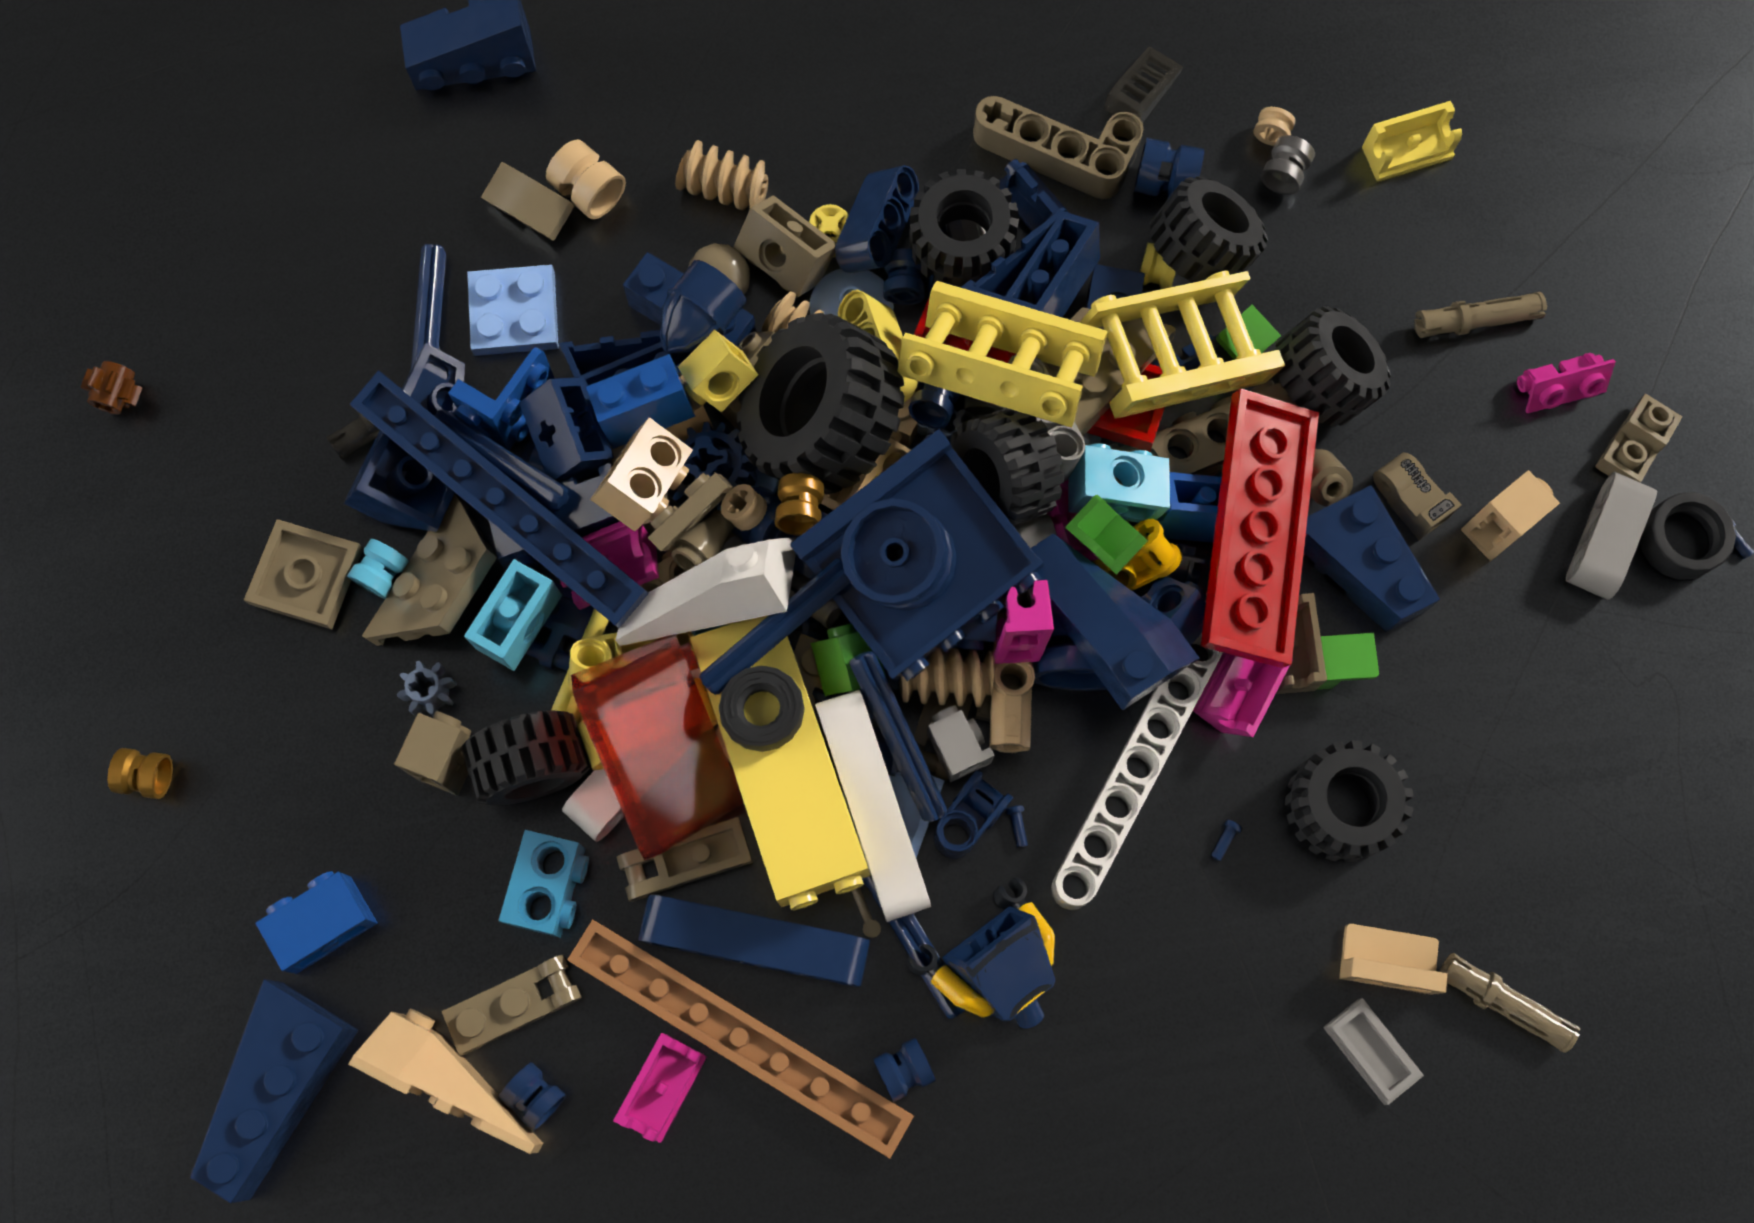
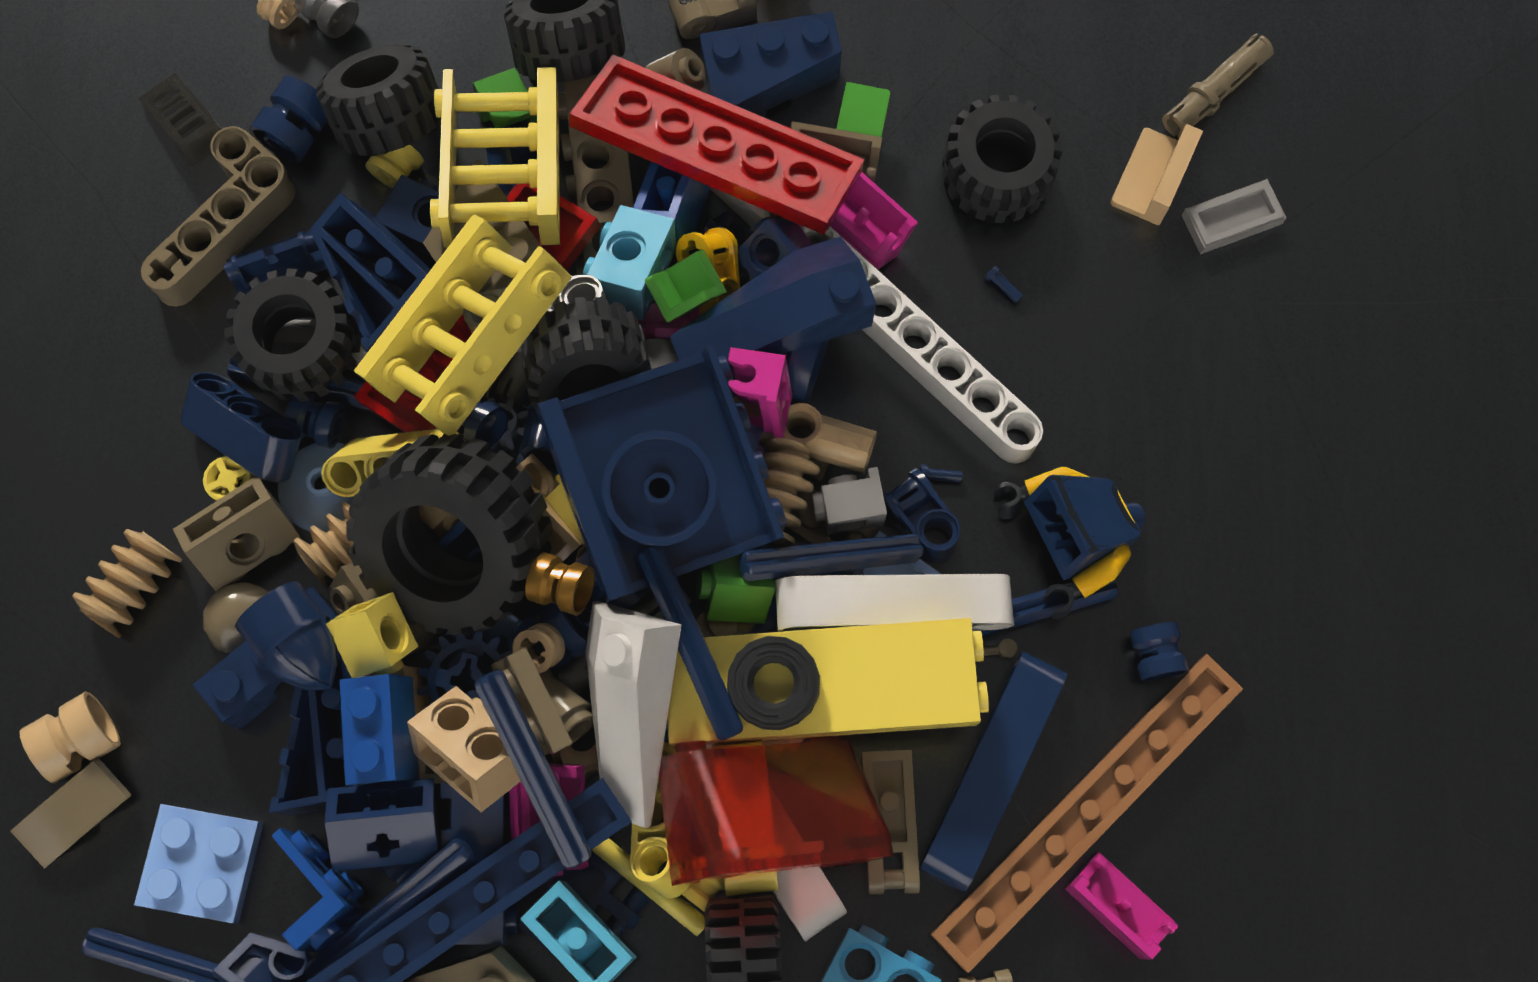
camera: 75 degrees left, 0 degrees up
none -> dark blue axle [475,670,592,868]

